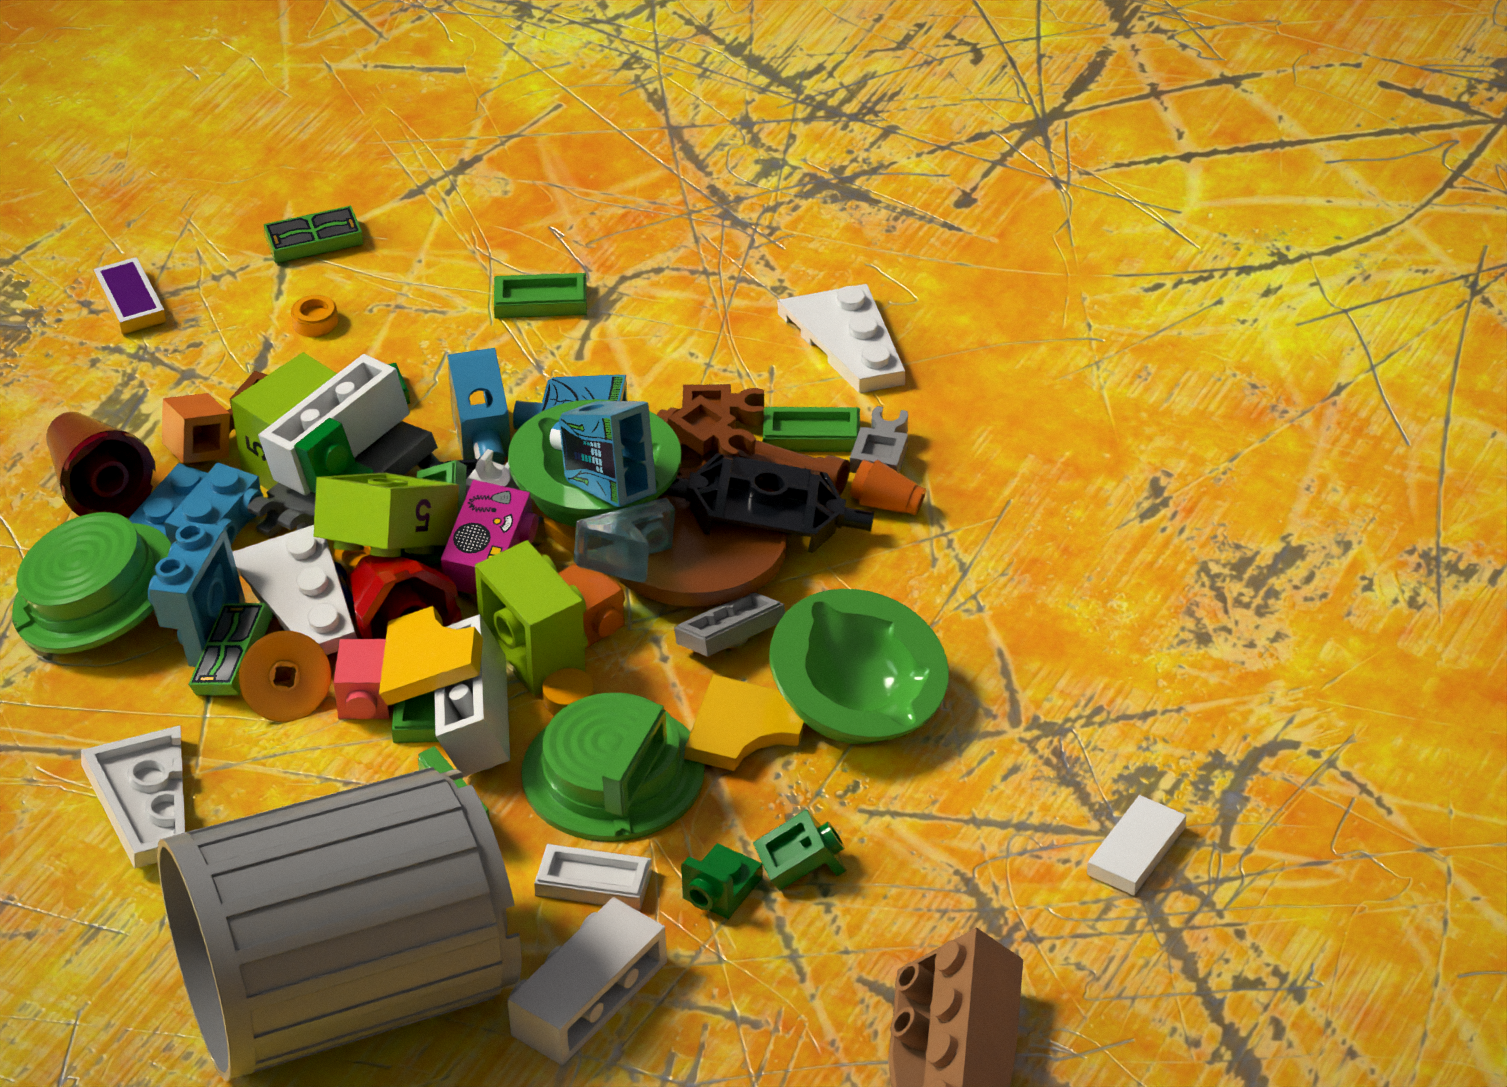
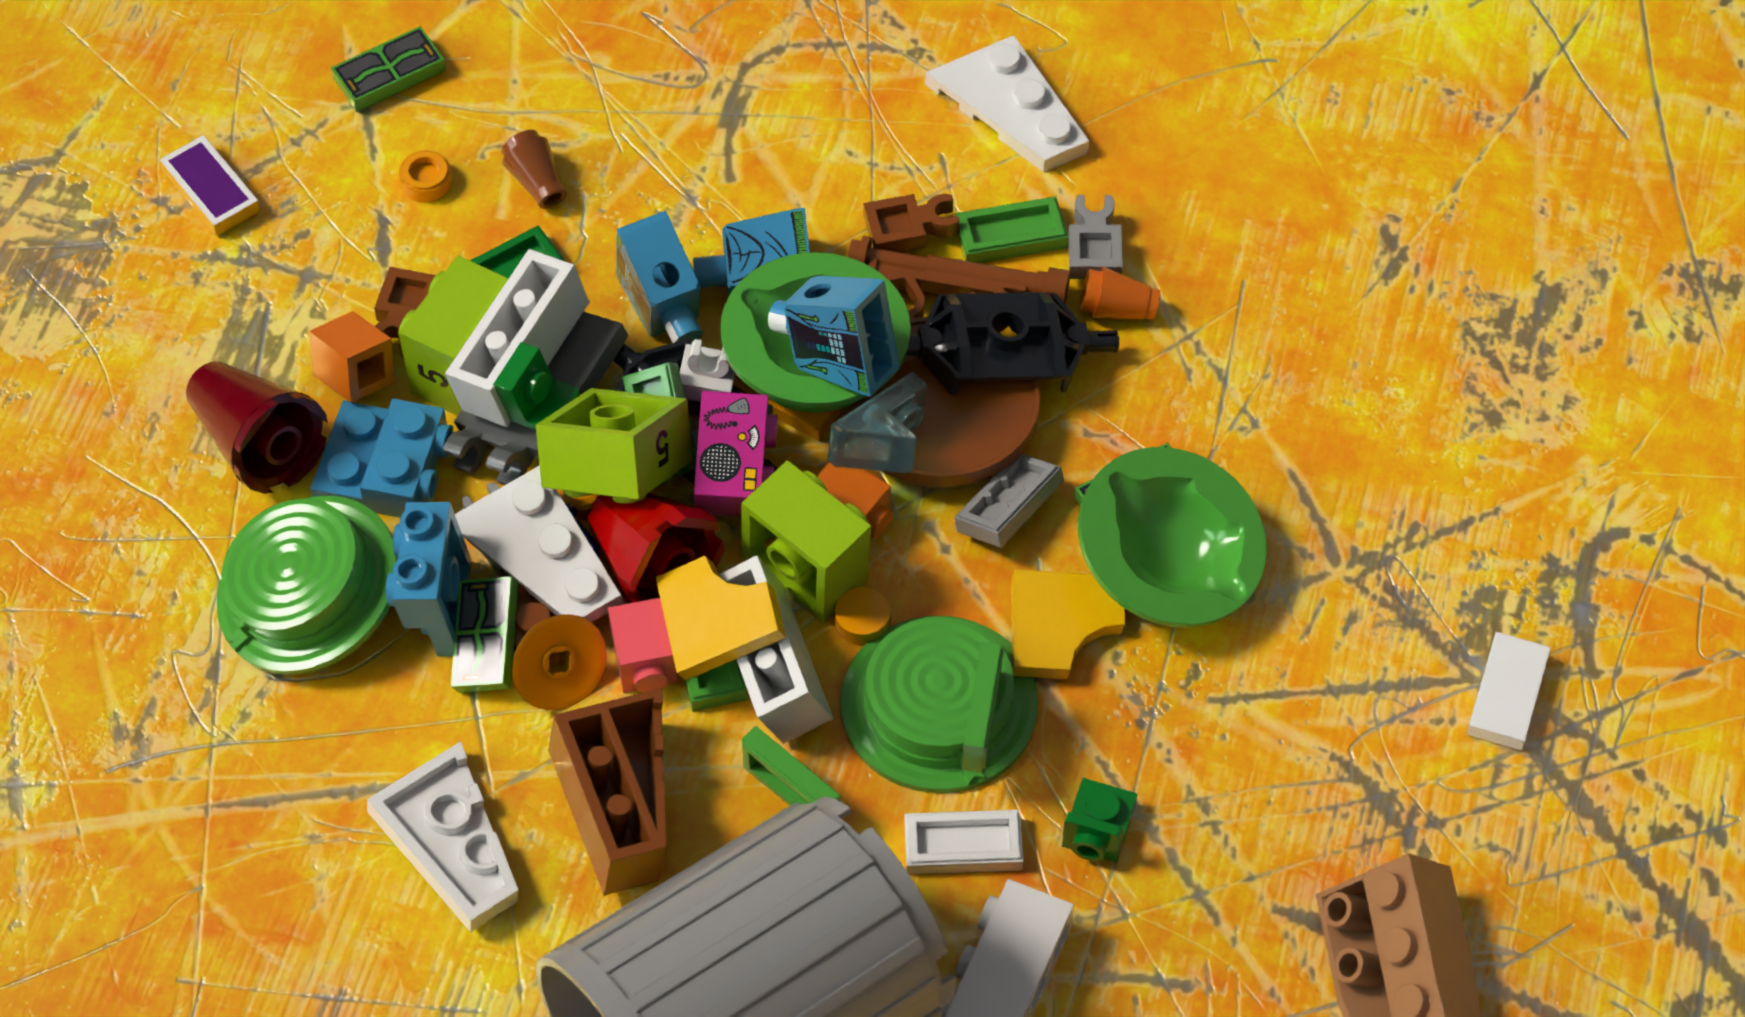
camera: 15 degrees left, 15 degrees up
bright green tile [494,273,587,318] -> none
dark orange plate [667,395,756,457] -> none
green bracket [753,809,847,891] -> none
none -> dark orange cone [501,130,567,209]
none -> dark orange wedge [548,688,666,896]

